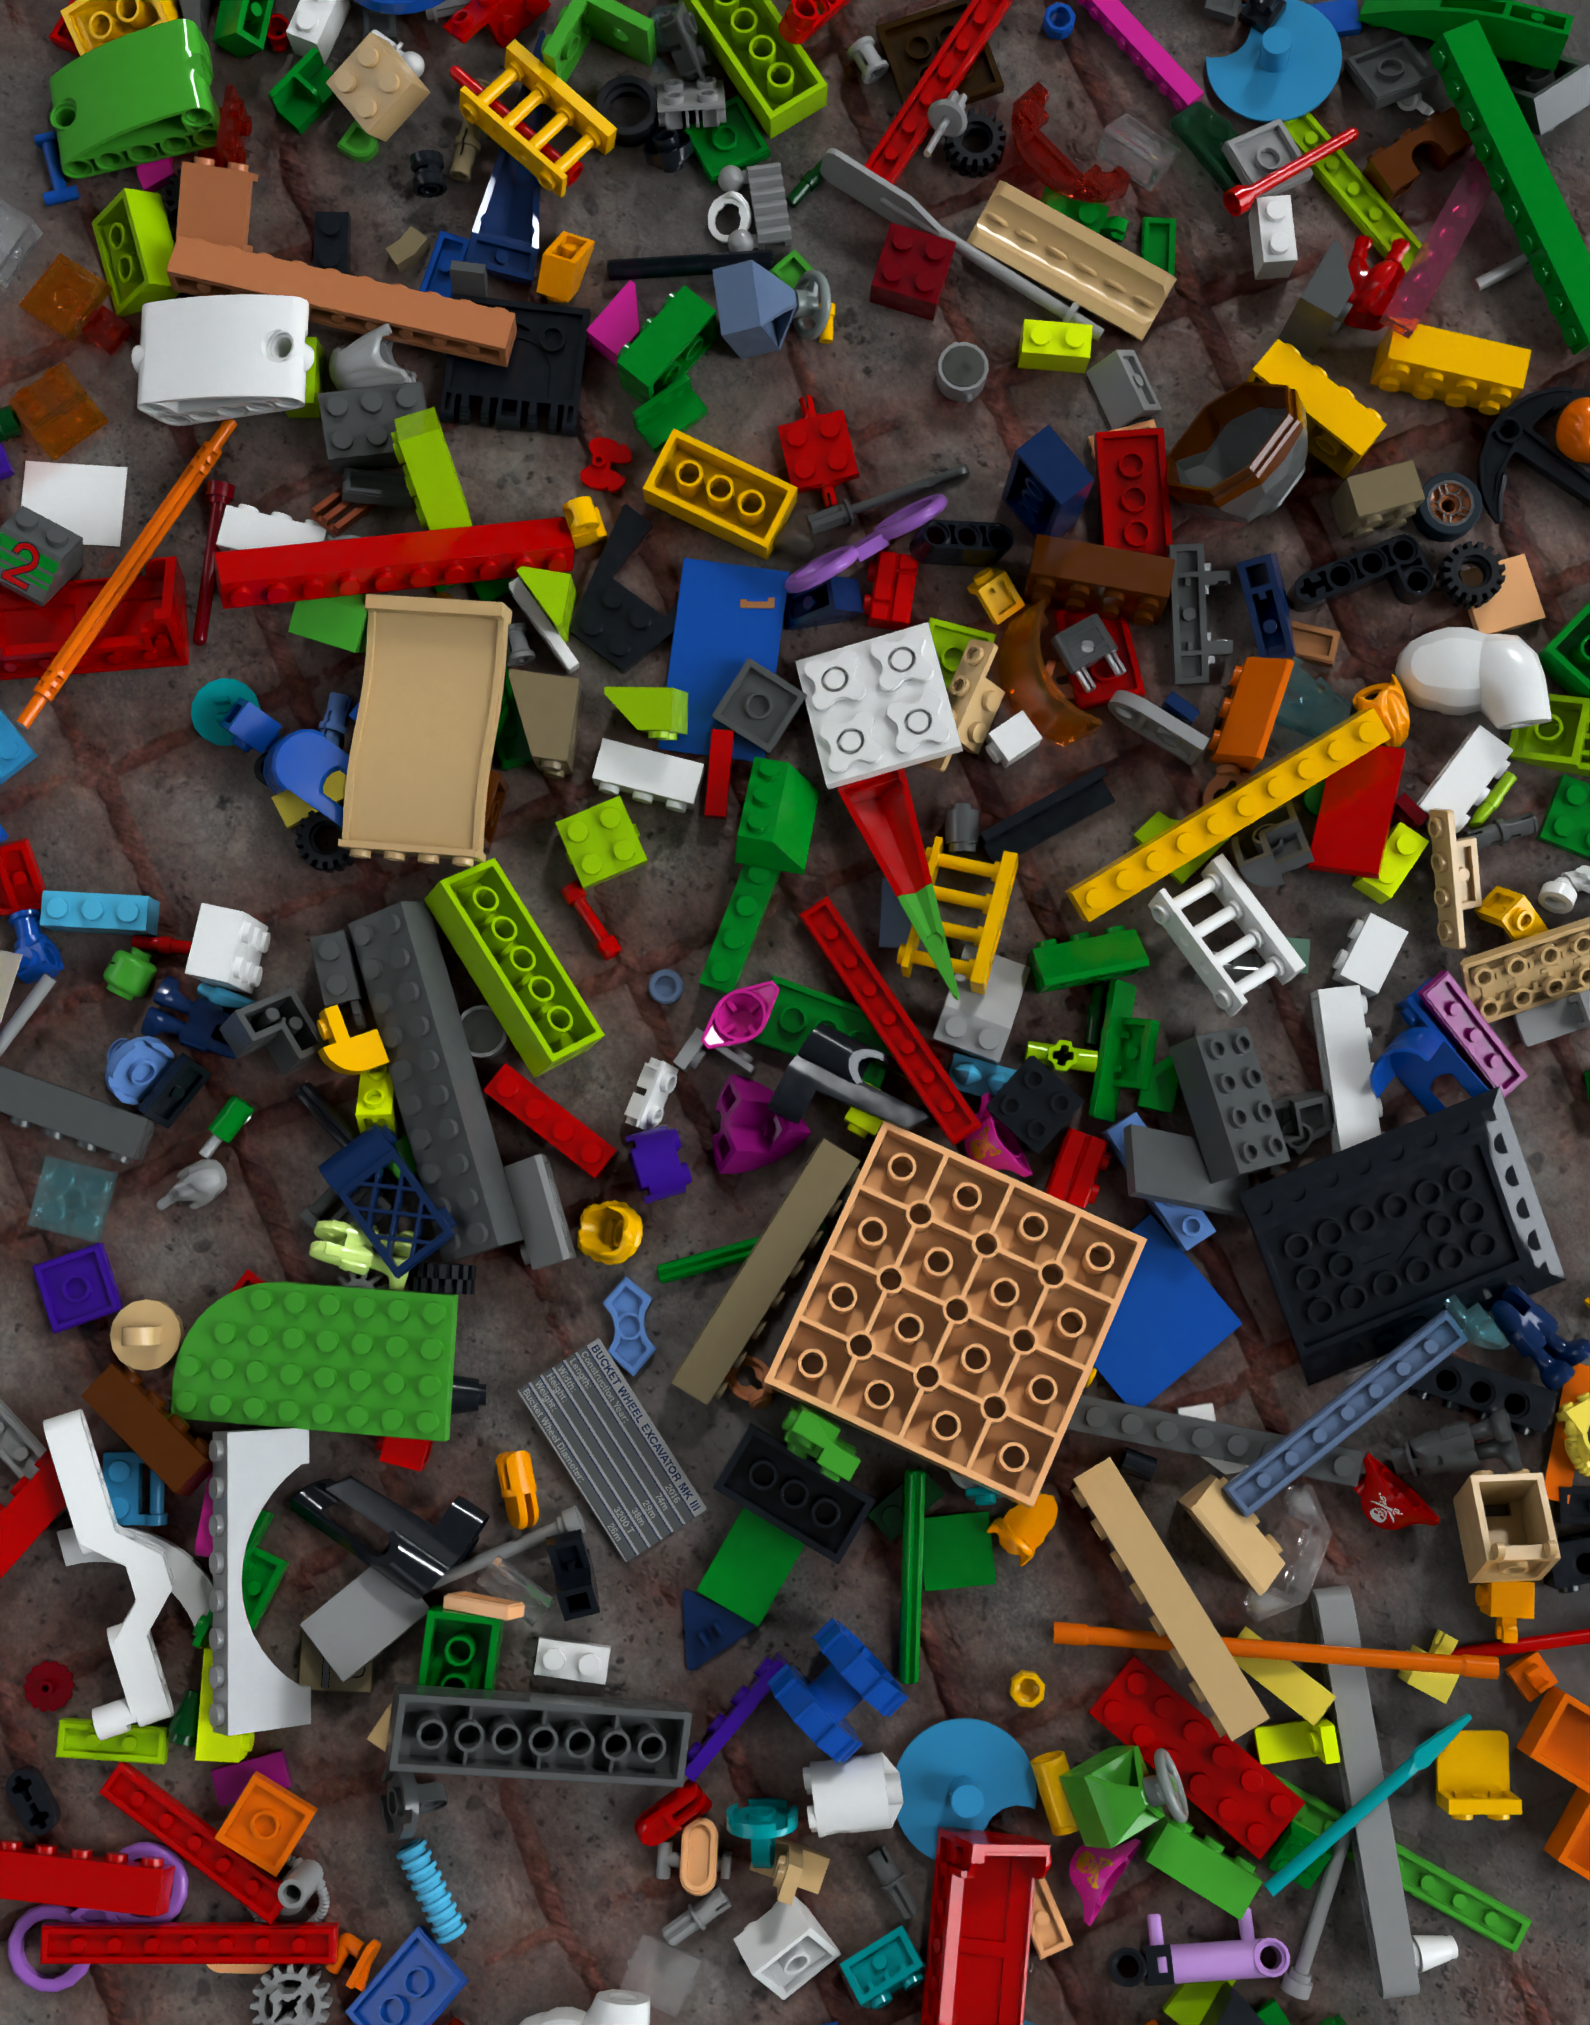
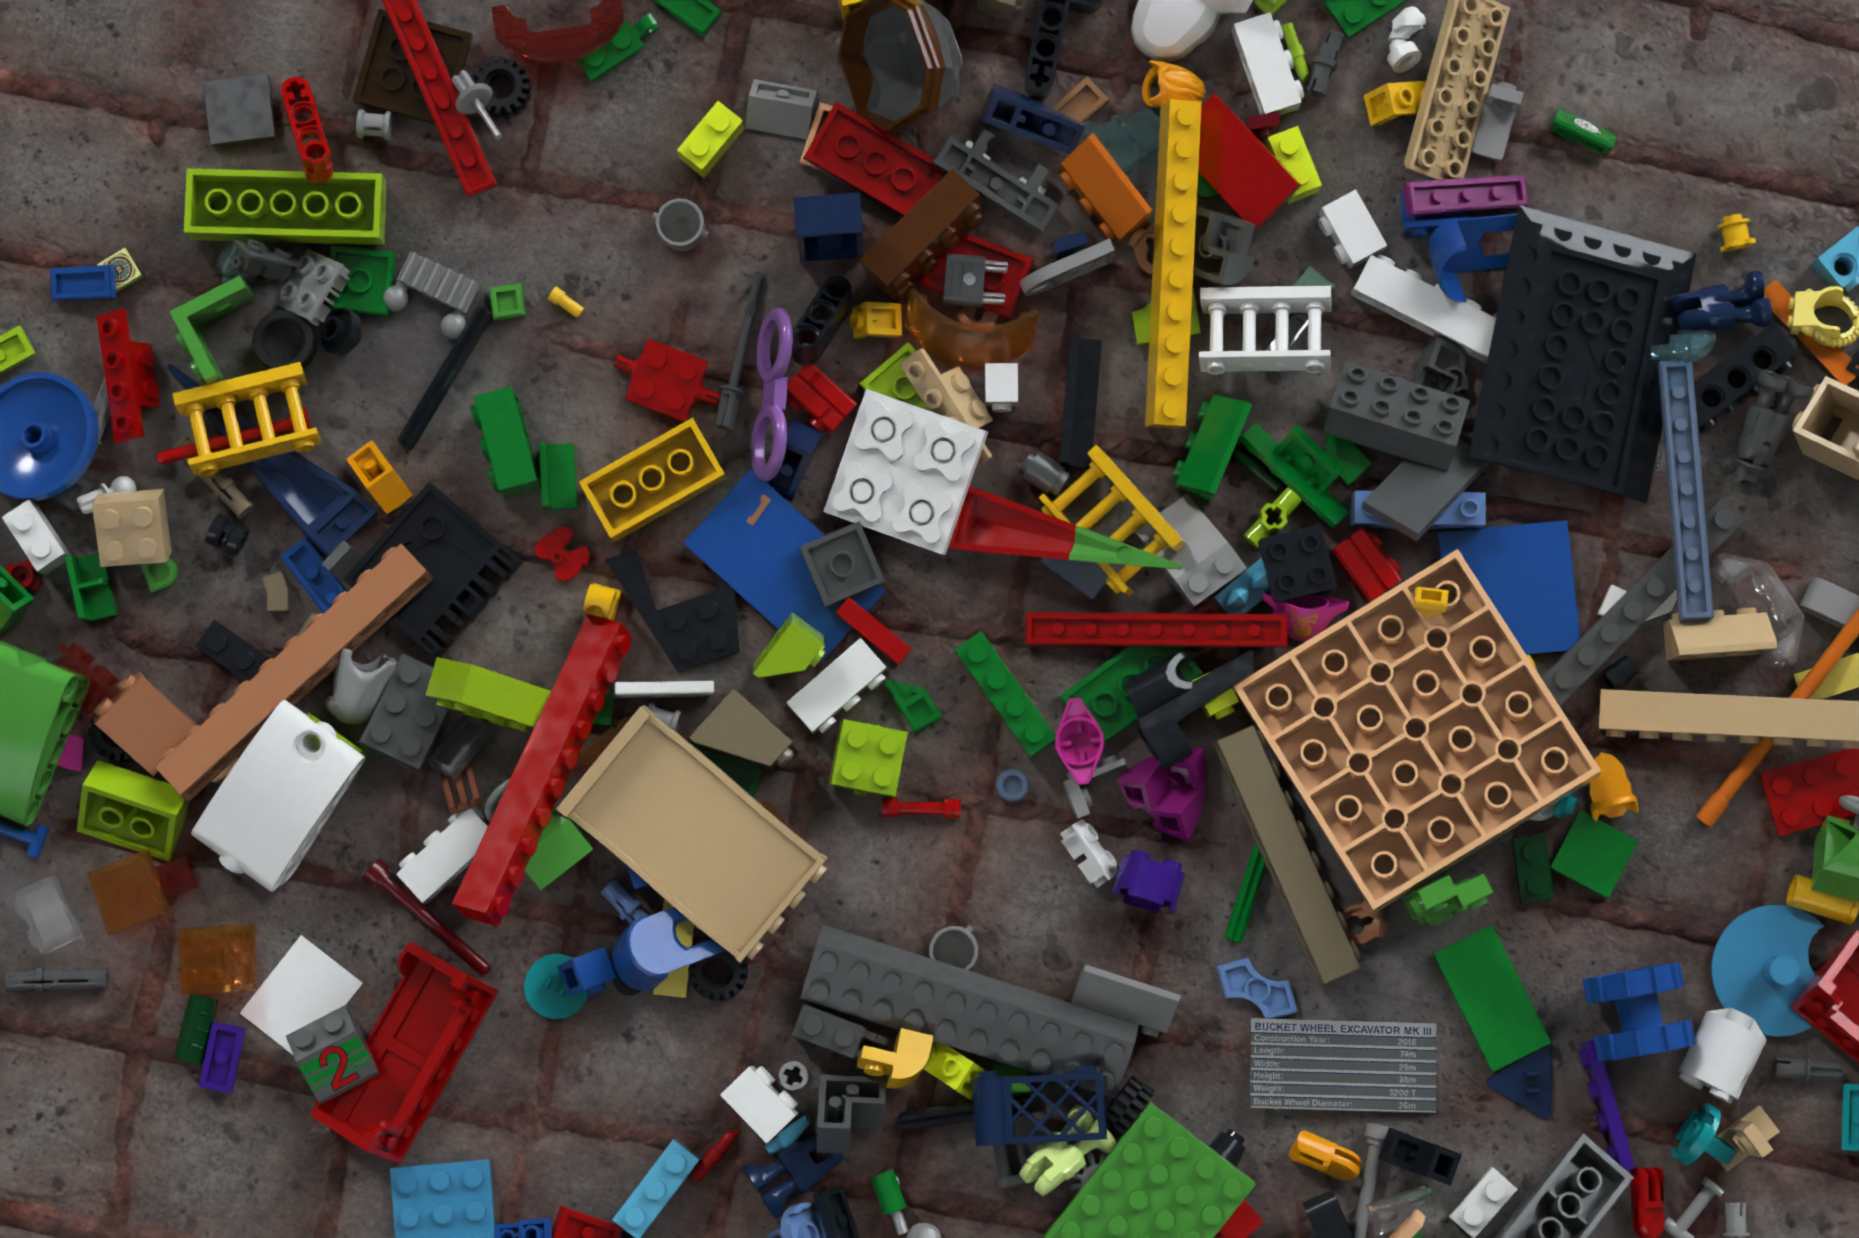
camera: 55 degrees left, 0 degrees up
orange axle [16,419,238,729] -> none
bright green head [103,946,157,1001] -> none
lime brick [424,858,605,1078] -> none
red brick [483,1063,619,1179] -> none
lime slope [516,566,577,643] -> none
yellow hair [577,1200,643,1265] -> none
dark pink slope [586,280,640,366] -> none
light nougat tile [680,1817,719,1896] -> none
white piece [708,190,752,244] -> none
sand blue piece [712,260,831,359] -> none
black brick [713,1422,876,1565] -> none
white slope [733,1896,841,2000] -> none
green slope [734,757,820,875] -> none
dark green piece [786,160,823,208] -> none
light grey piece [820,148,1105,342] -> none
dark red brick [869,222,956,321] -> none
green axle [898,1469,926,1684] -> none
tan plate [966,180,1177,342] -> none
yellow tile [1009,1670,1045,1708] -> none
red hat [1353,1453,1440,1530] -> none
tan bracket [1428,808,1482,950] -> none
none -> light grey bush [779,1061,809,1091]
none -> green tile [883,679,943,734]
none -> yellow slope [1413,587,1449,618]

